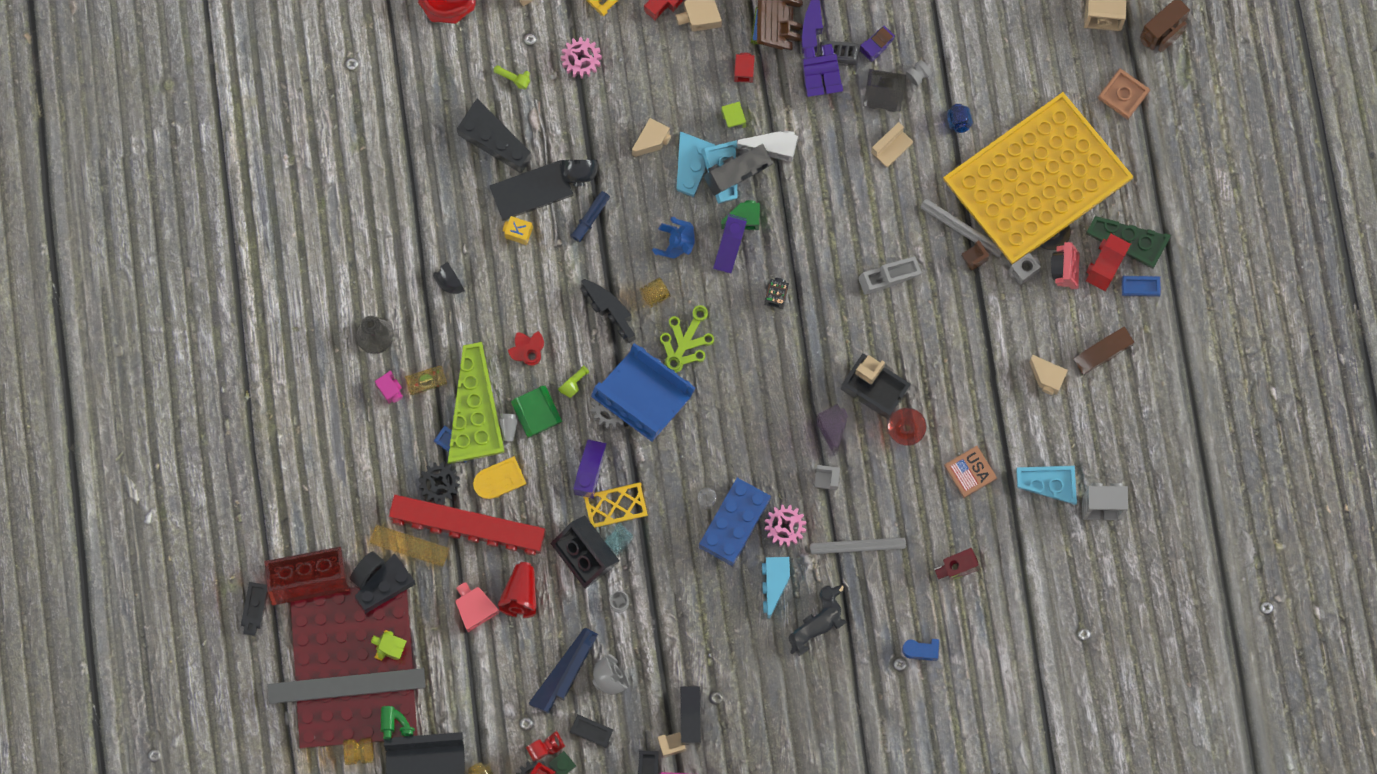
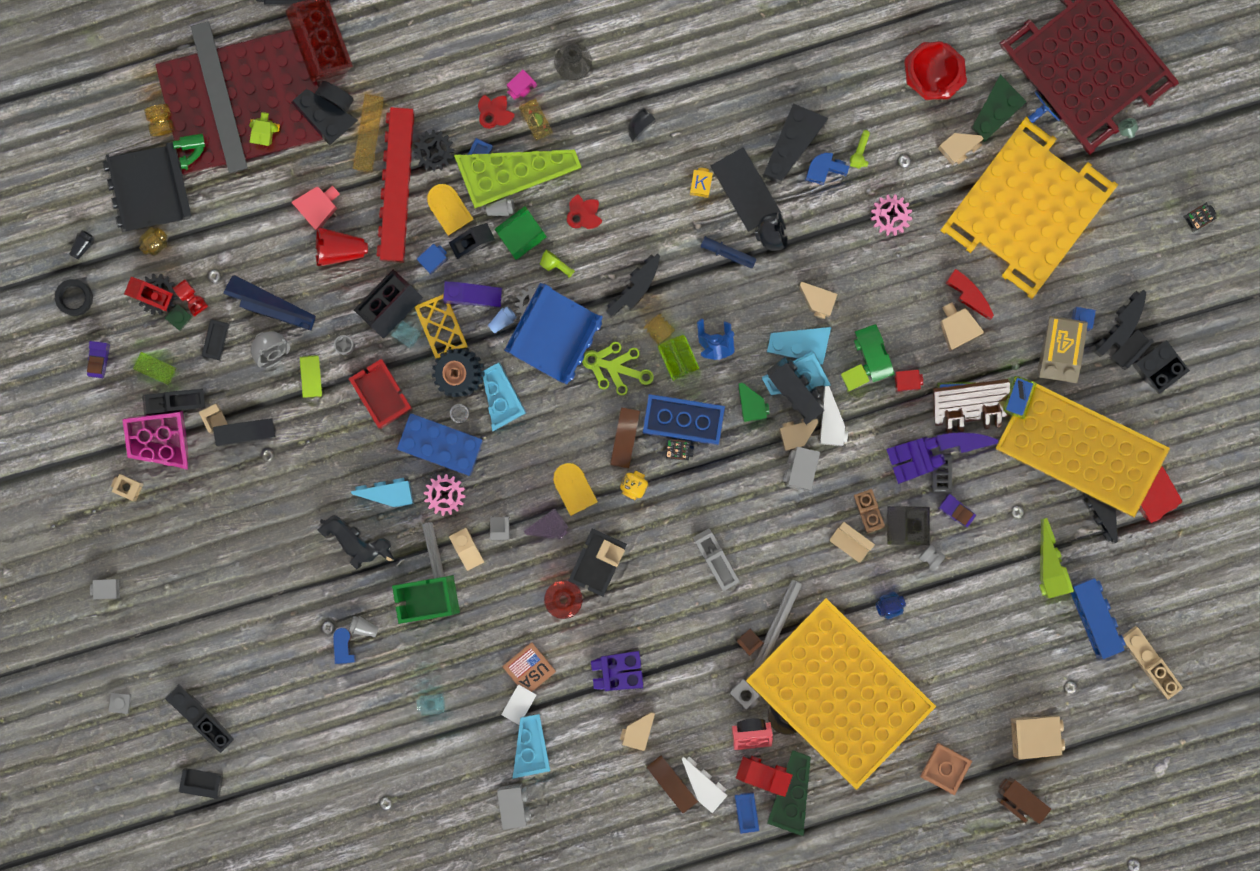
camera: 80 degrees right, 10 degrees up
dark purple slope [713,214,747,273] -> none
dark red torso [934,548,981,580] -> none
none -> lime slope [299,355,322,398]
none -> red piece [349,359,413,429]
none -> light grey cone [349,616,379,638]
none -> green piece [392,575,460,624]
none -> clear light blue brick [416,693,446,716]
none -> blue brick [417,244,448,275]
none -> black wheel [432,348,485,397]
none -> black slope [449,223,495,259]
none -> tan slope [449,528,484,571]
none -> red plate [478,95,515,129]
none -> medium azure wing [482,362,527,431]
none -> light blue cone [488,306,517,333]
none -> white sticker [501,684,536,725]
none -> yellow window [553,463,598,516]
none -> dark purple hips [591,650,644,691]
none -> reddish brown slope [610,407,640,468]
none -> yellow head [620,470,648,500]
none -> blue brick [643,394,725,445]
none -> clear neon green panel [657,335,699,381]
none -> white slope [682,756,727,813]
none -> tan slope [779,419,818,451]
none -> light grey piece [783,447,820,492]
none -> blue brick [805,153,849,185]
none -> green brick [853,324,895,382]
none -> medium nougat slope [854,489,885,534]

